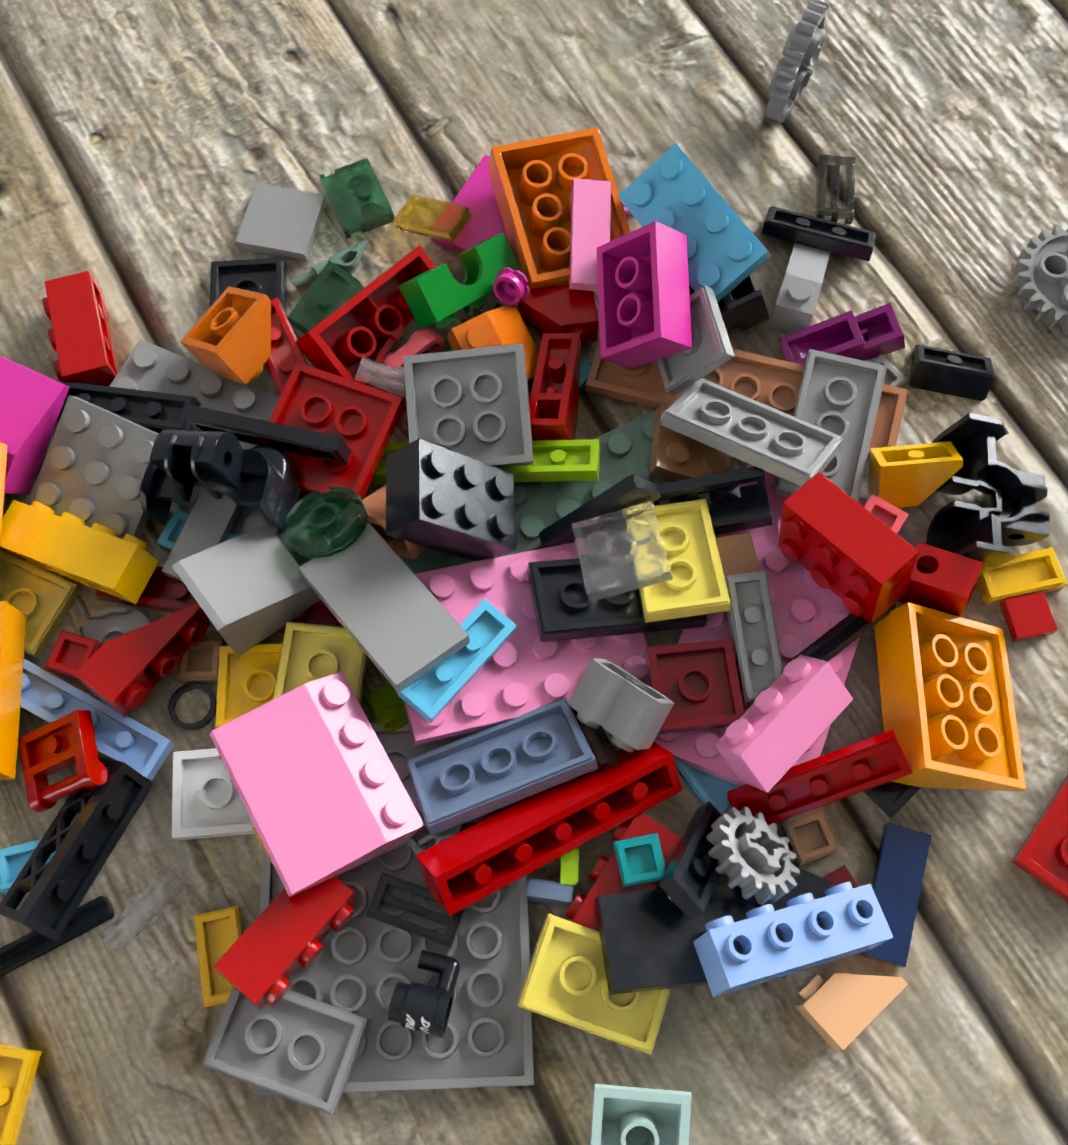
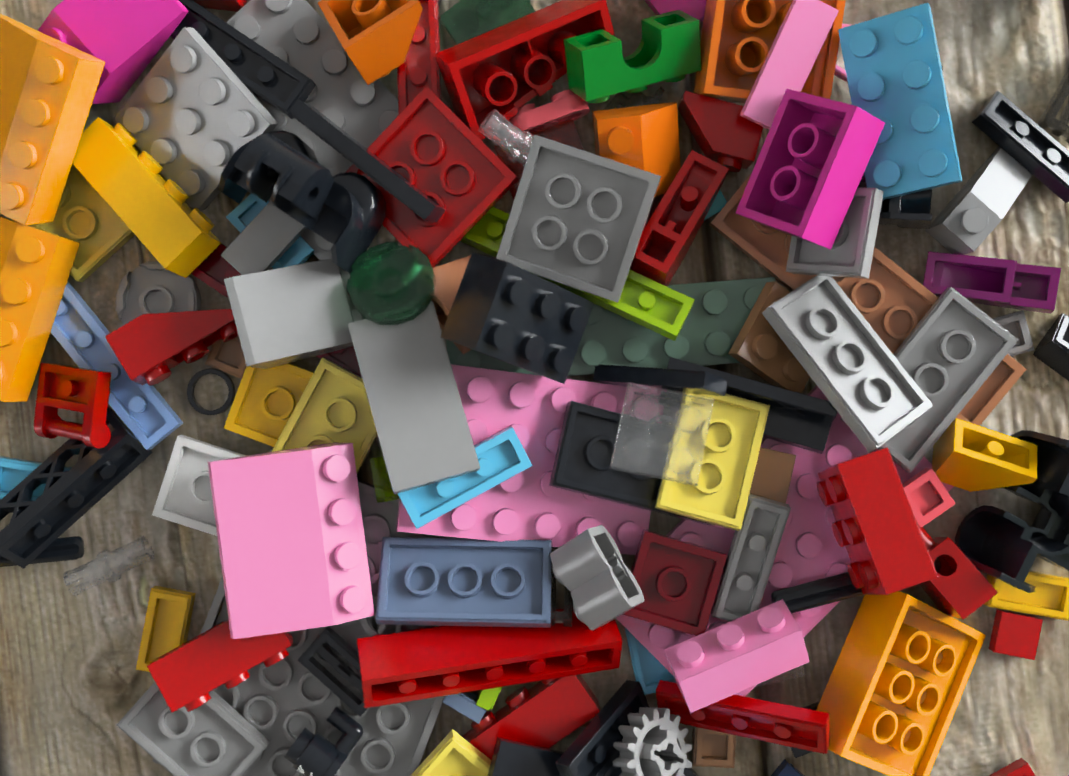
camera: 15 degrees right, 20 degrees up
red tile [44,630,103,681] -> none
dark pink plate [493,267,530,305] -> none
teal tile [613,833,666,889] -> none

